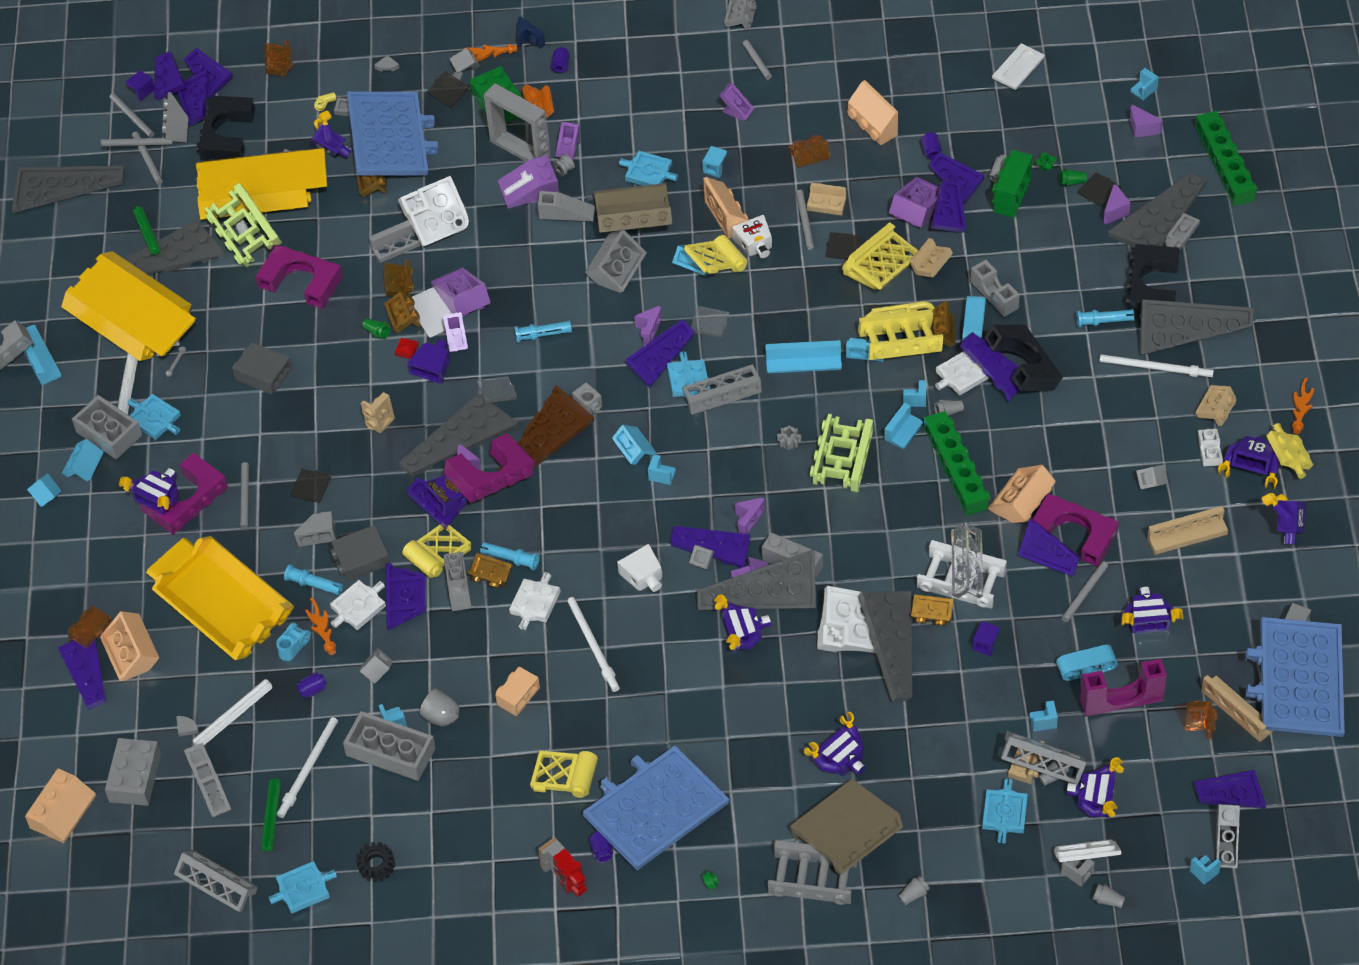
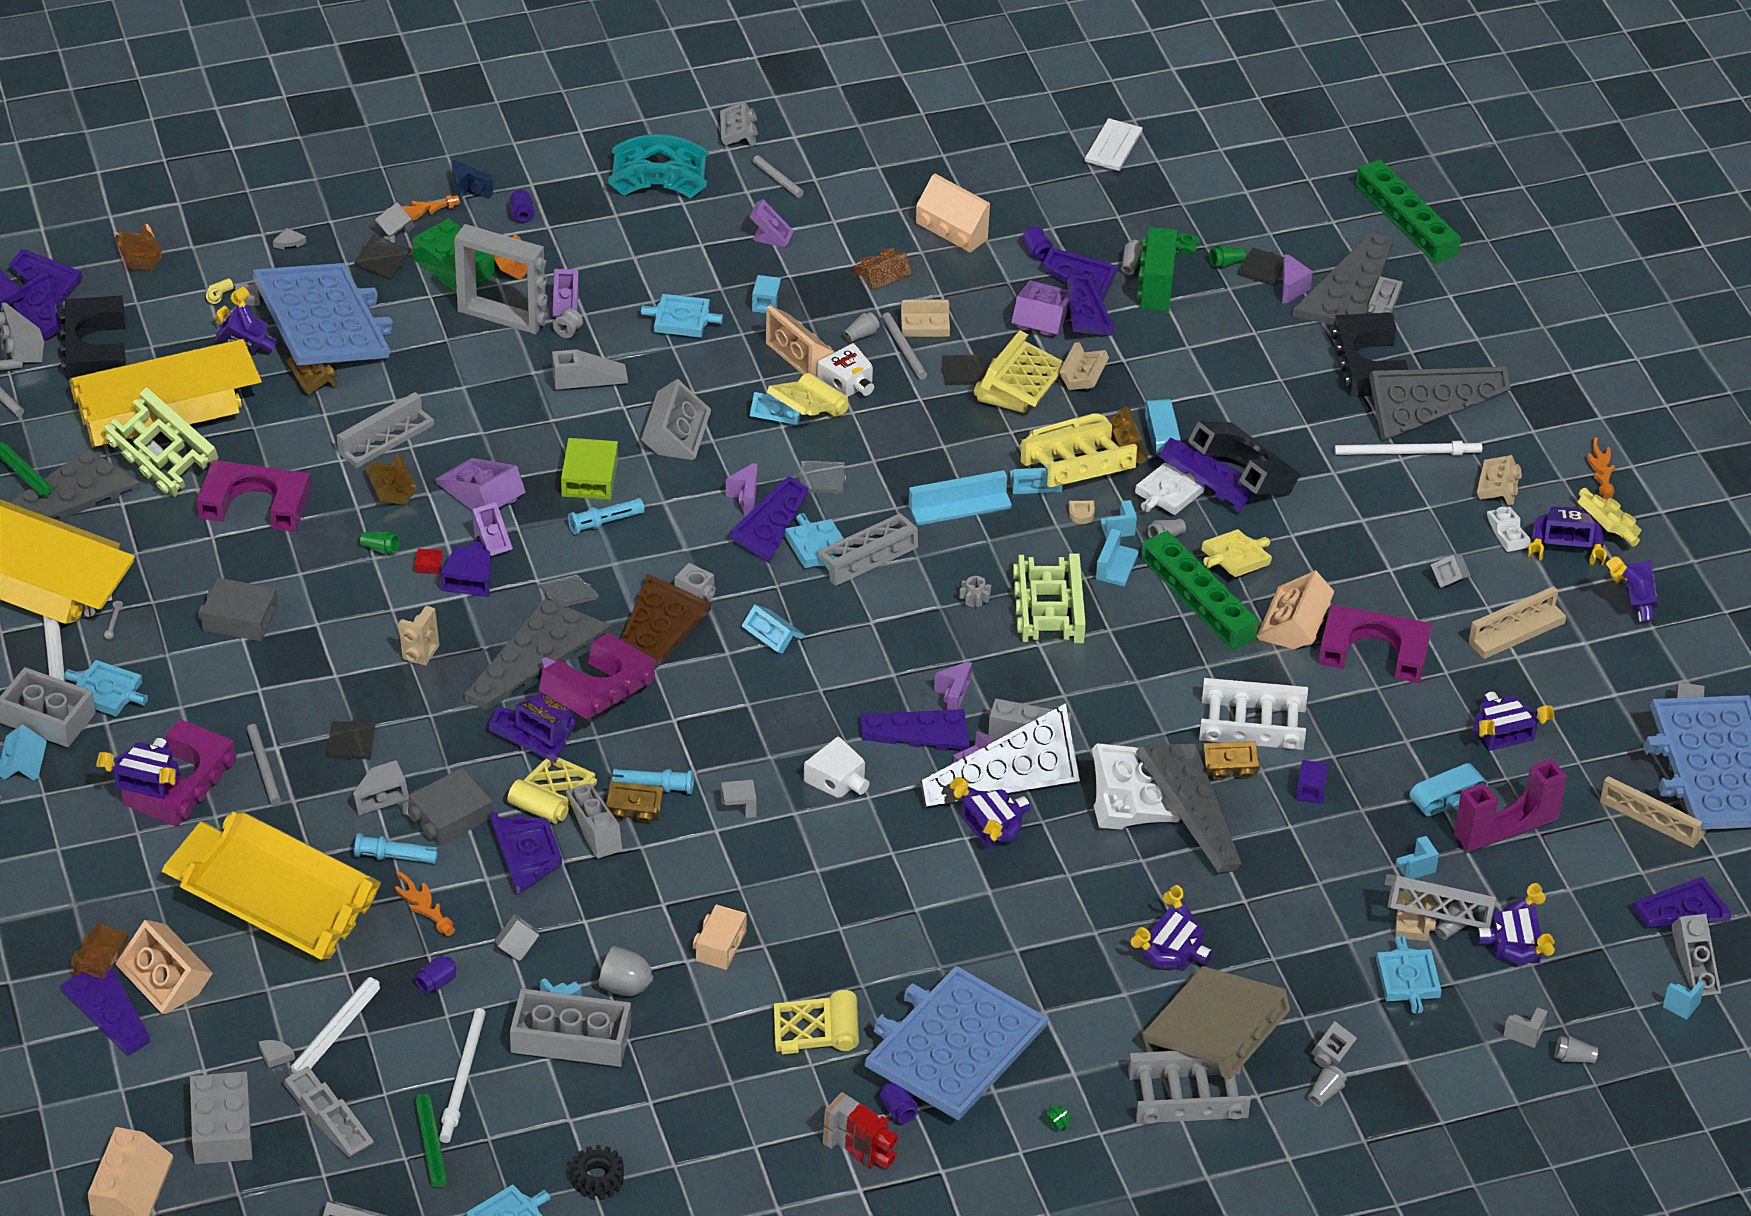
camera: 20 degrees left, 10 degrees down
medium azure piece [276,622,311,661] -> none
white plate [330,580,386,630] -> none
pearl gold bracket [384,292,421,333] -> none
white slope [398,176,469,247] -> none
white sticker [412,287,452,338] -> none
medium lavender slope [498,155,559,208] -> none
white plate [509,572,561,630] -> none
white bar [567,597,620,692] -> none
dark tan panel [594,183,672,232] -> none
medium azure panel [648,454,676,485] -> none
light grey tile [689,545,714,569] -> none
clear fence [951,522,983,598] -> none
light grey arch [971,260,1020,317] -> none
dark purple wing [1018,518,1080,576] -> none
white piece [1054,840,1121,862] -> none
light grey bar [1061,561,1108,622] -> none
medium azure pin [1076,309,1134,328] -> none
medium lavender slope [1130,105,1163,137] -> none
medium azure panel [1131,68,1159,101] -> none
clear orange bracket [1184,701,1217,739] -> none
none -> lime brick [561,438,618,500]
none -> teal fence [608,134,708,199]
none -> light grey panel [721,780,757,818]
none -> light grey cone [843,312,880,343]
none -> tan tile [1069,501,1095,524]
none -> light yellow plate [1201,529,1272,577]
none -> light grey brick [1311,1021,1357,1068]

